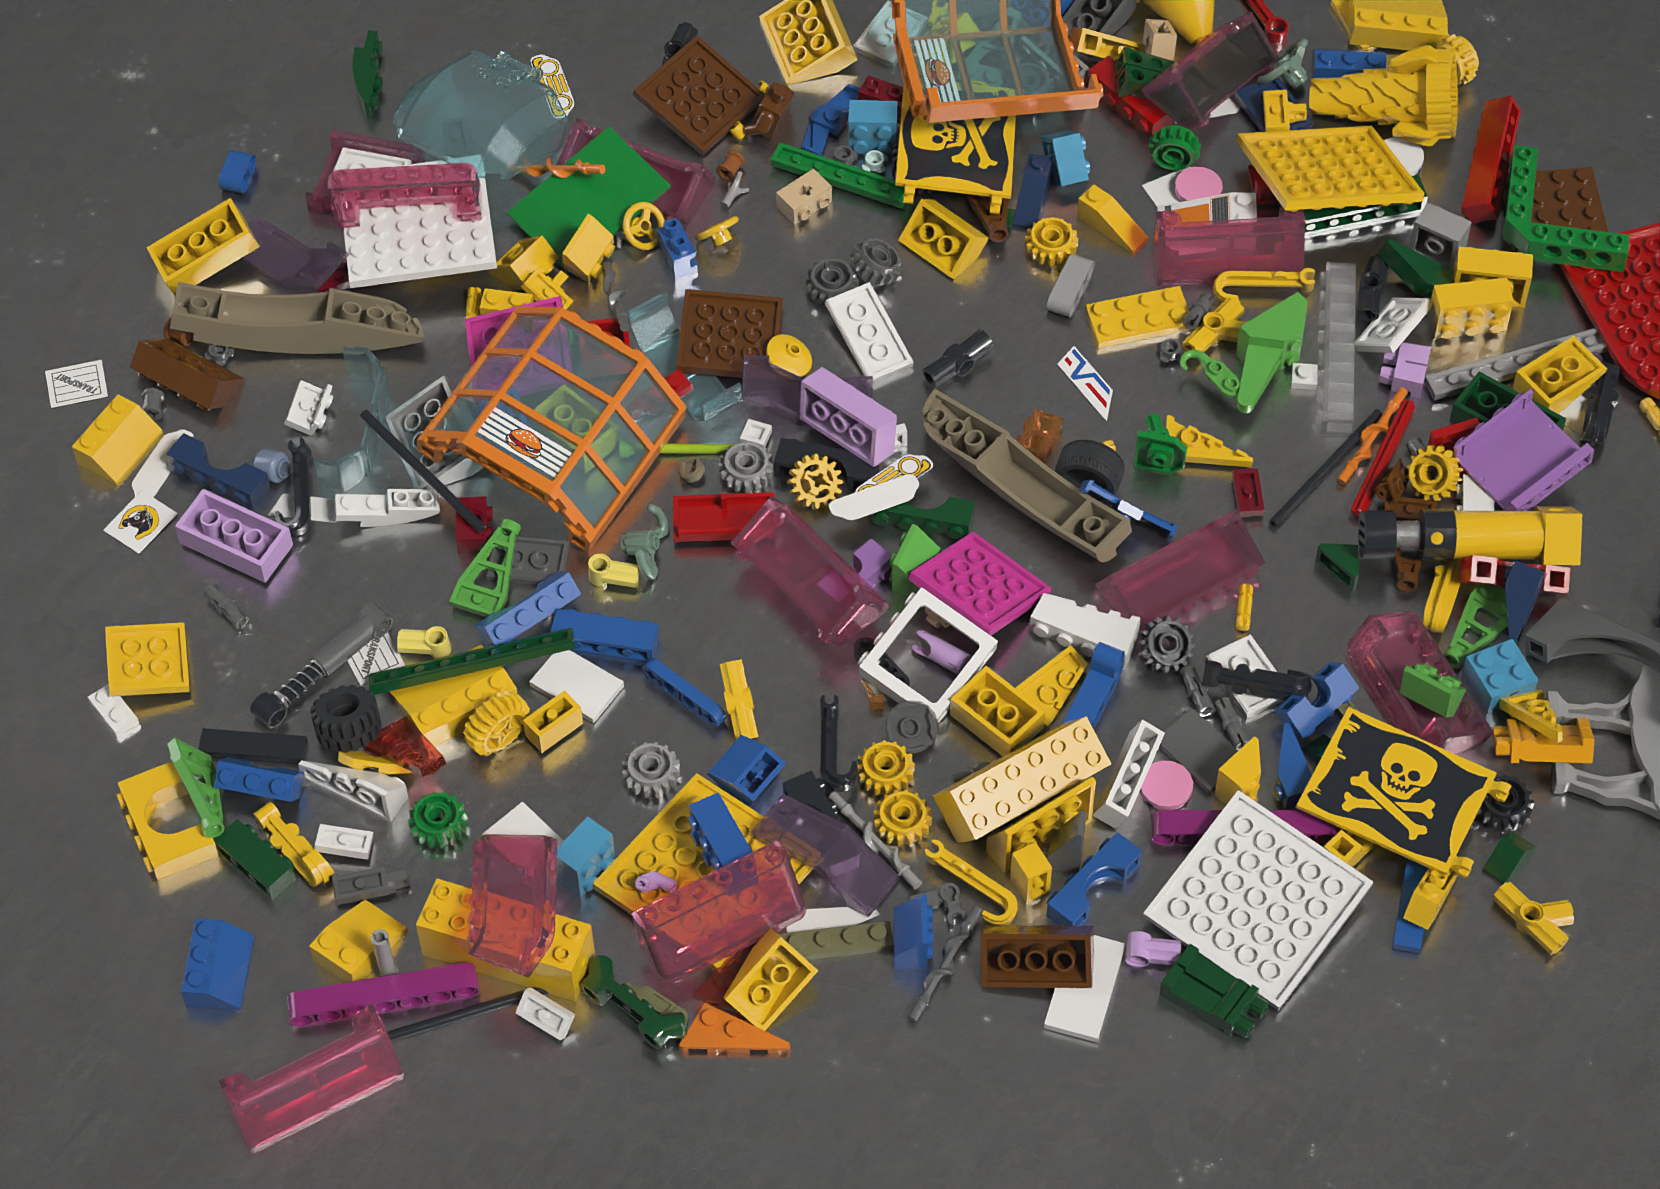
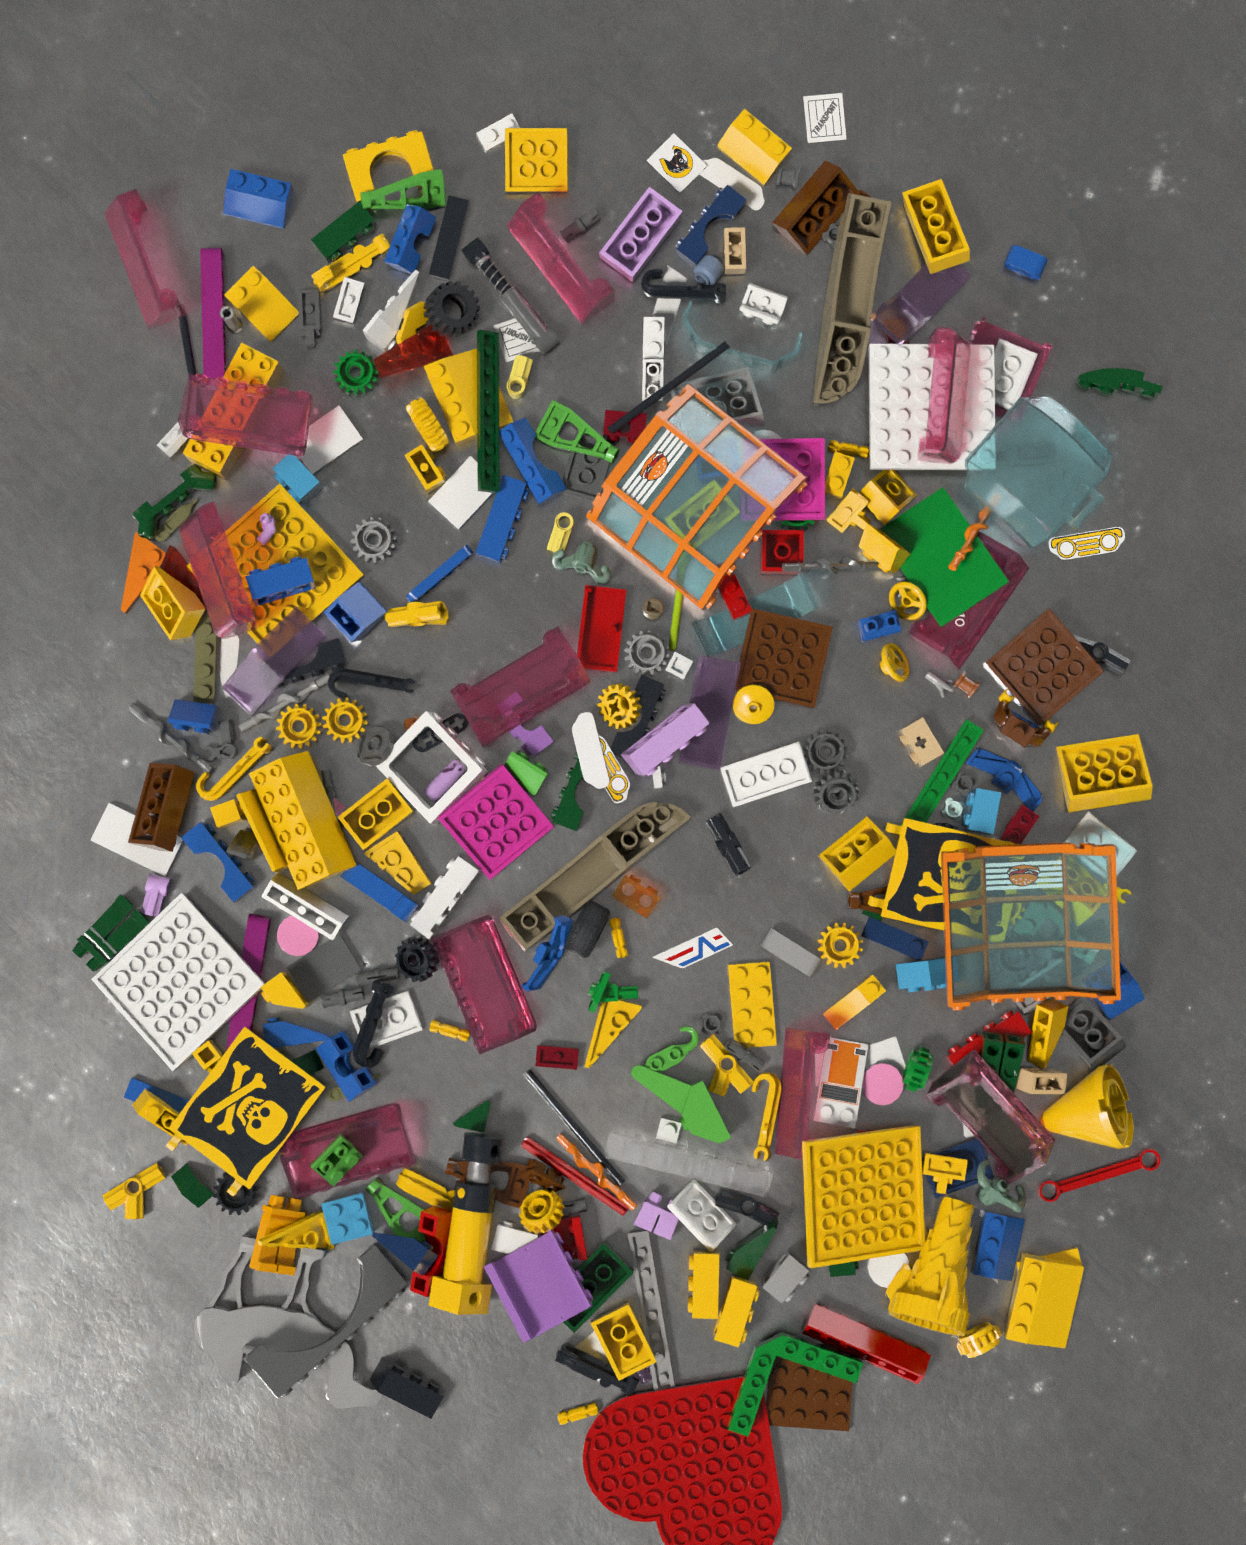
camera: 100 degrees right, 30 degrees up
none -> clear pink windscreen [507,192,615,325]
none -> tan brick [724,227,746,274]

